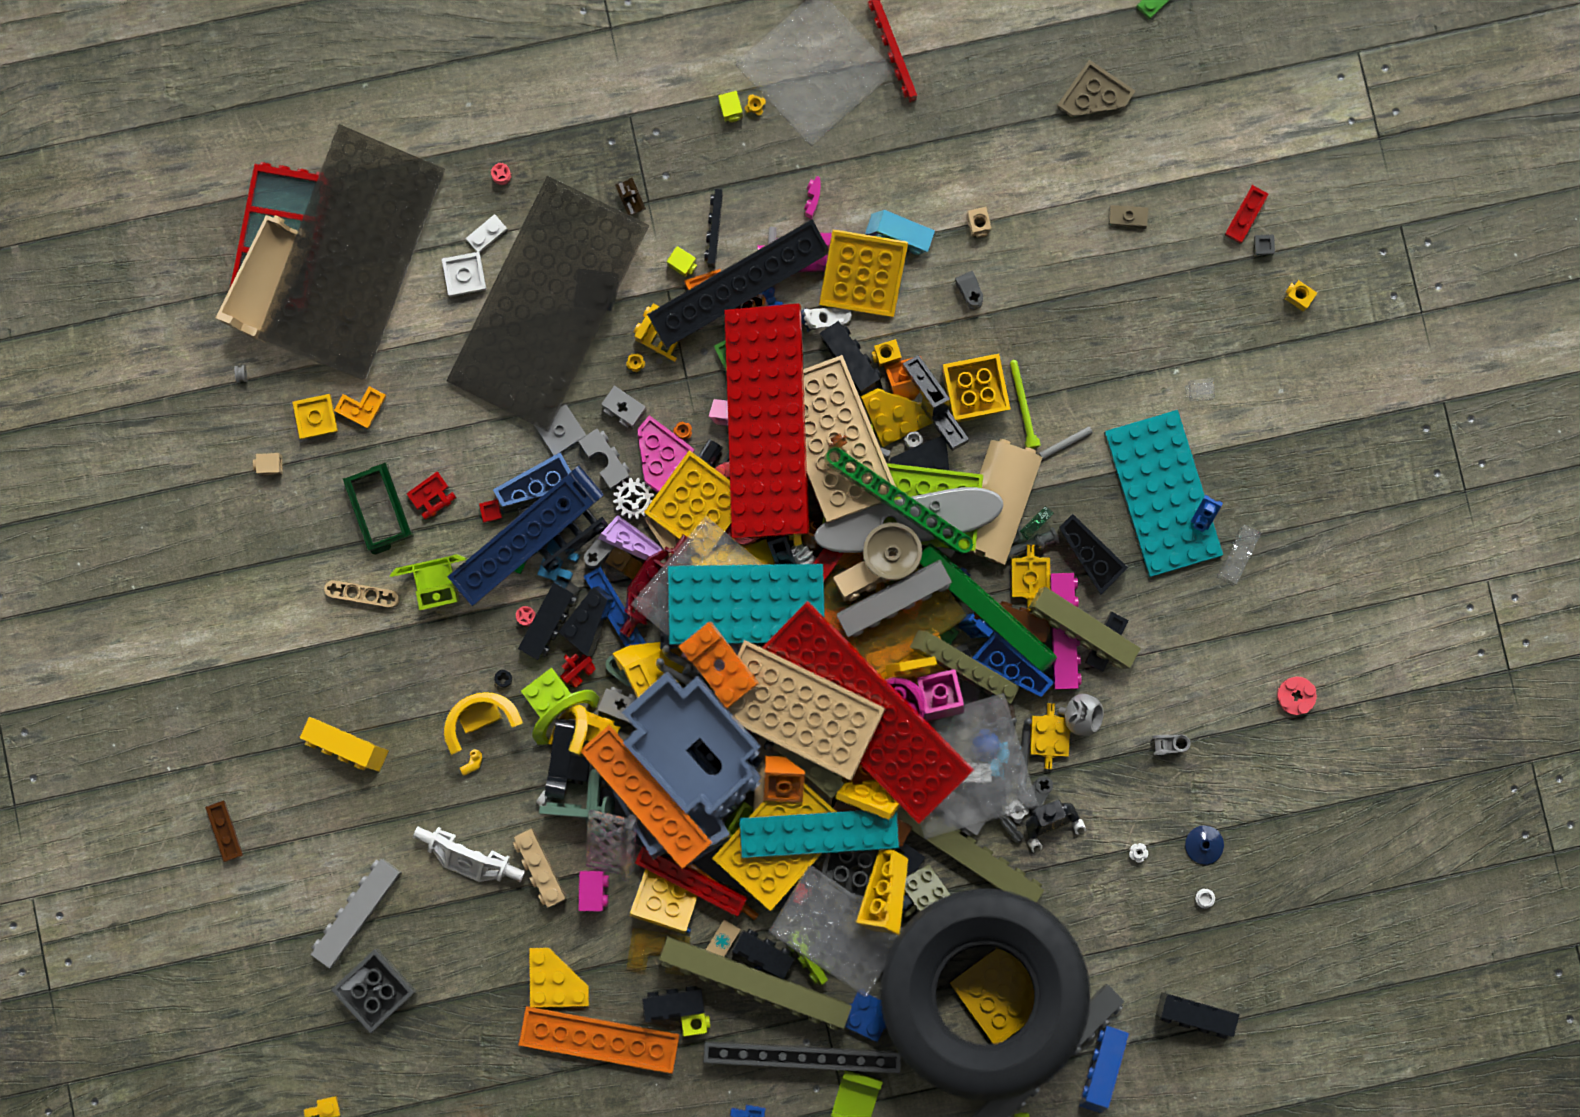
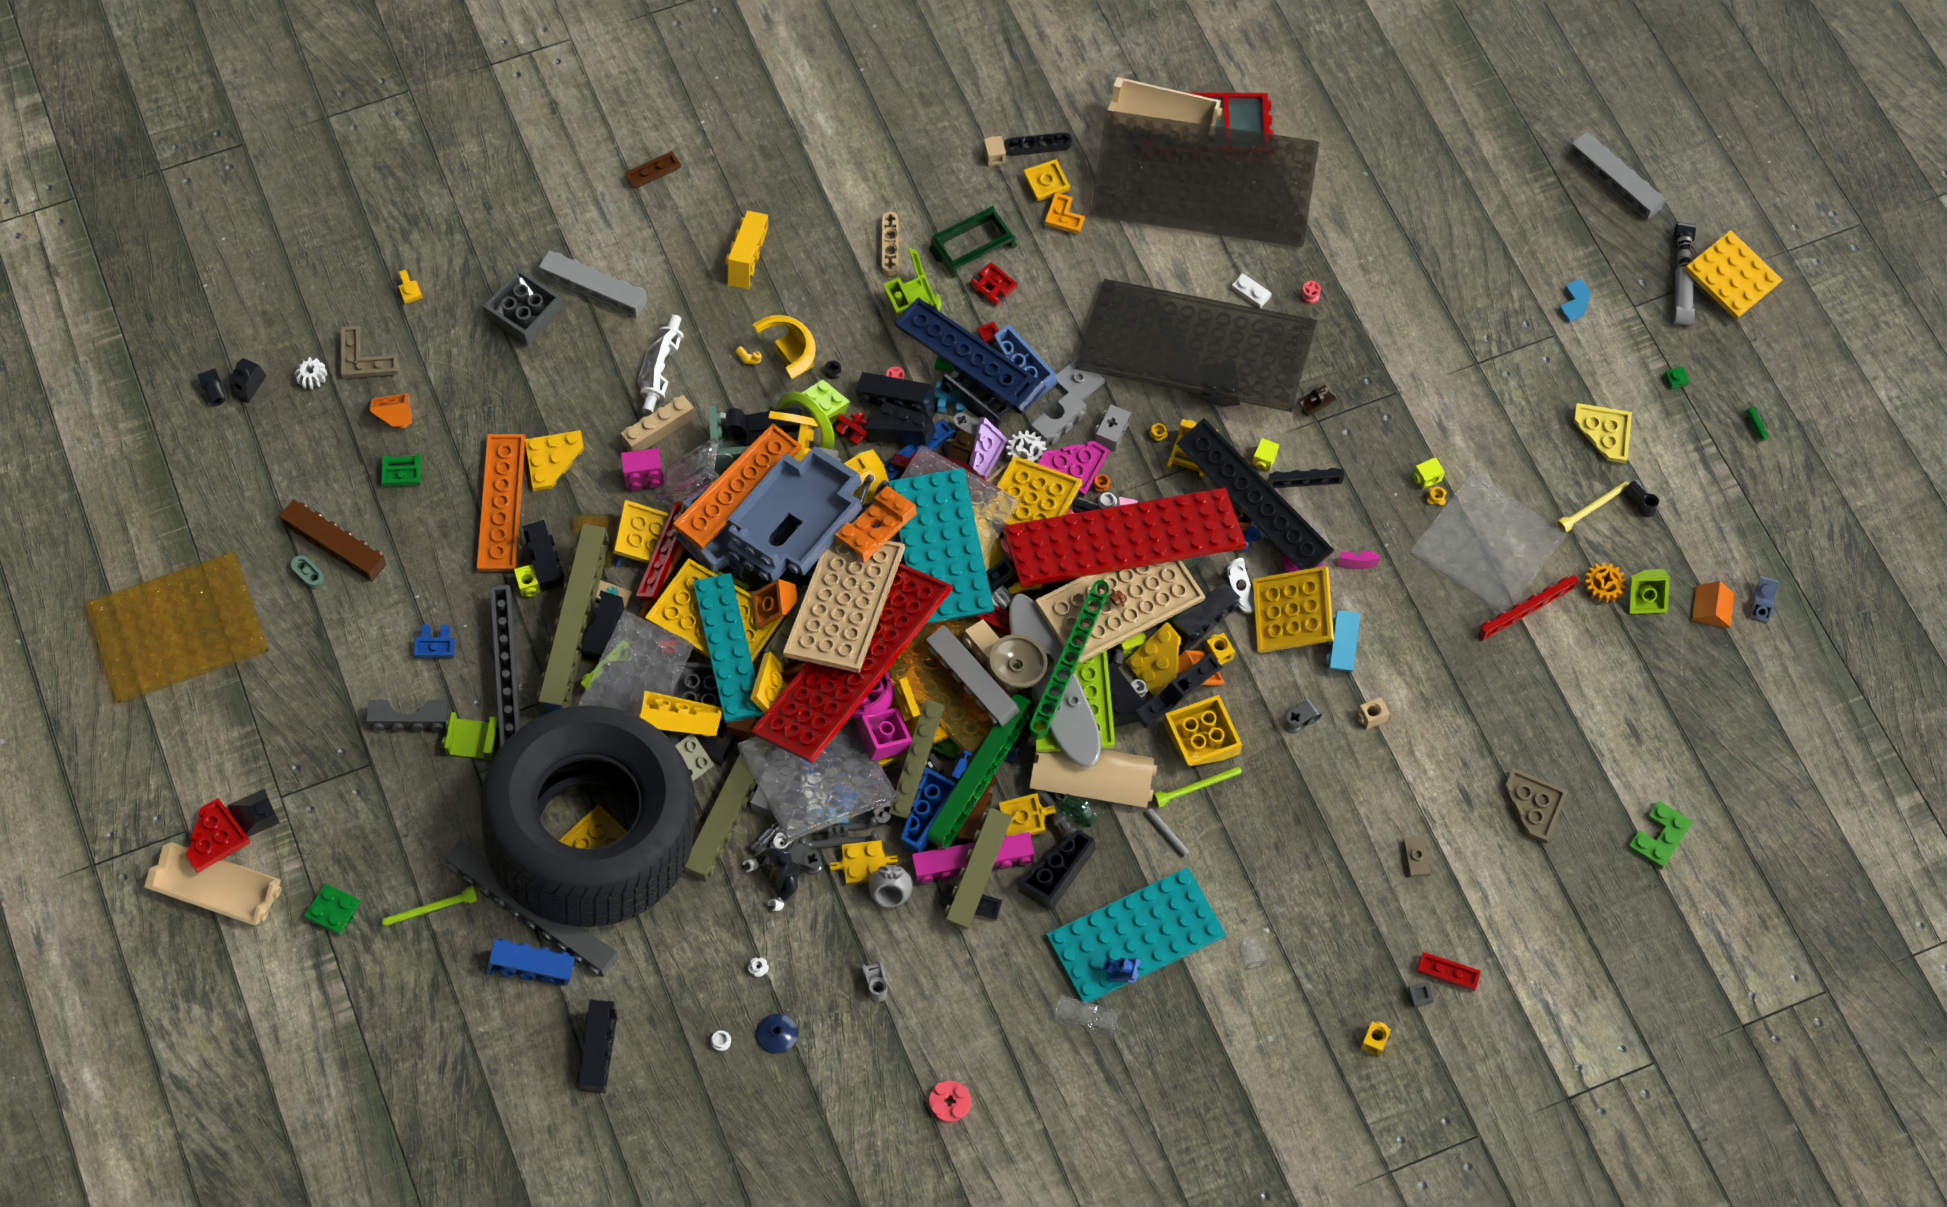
camera: 80 degrees right, 20 degrees down
light grey bush [234,365,247,383] -> none
white plate [442,252,487,297] -> none
none -> black beam [1004,132,1072,156]
none -> white plate [1098,492,1117,509]

